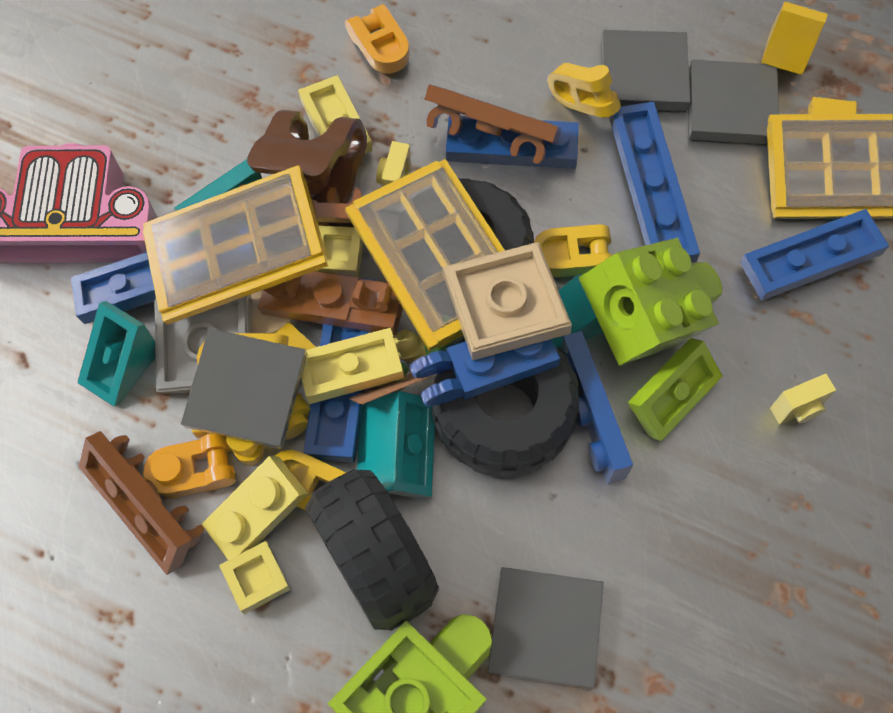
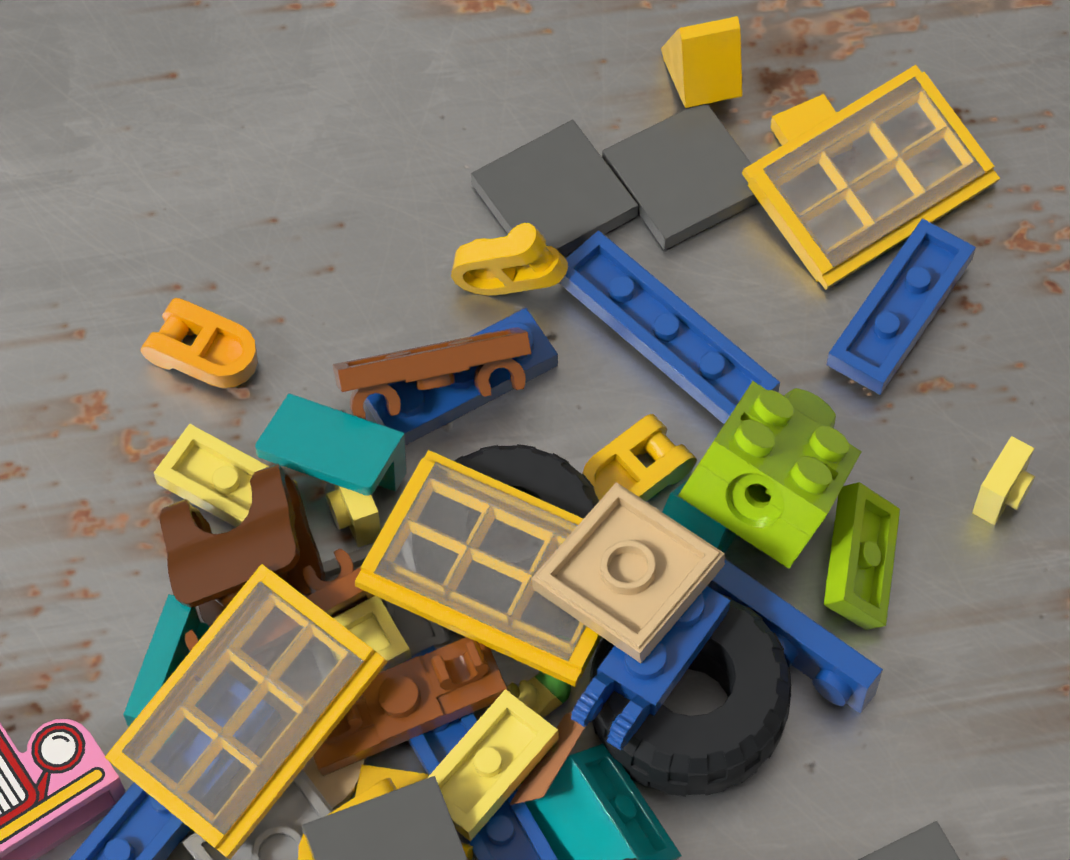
camera: 35 degrees left, 5 degrees down
none -> teal panel [255,393,407,496]

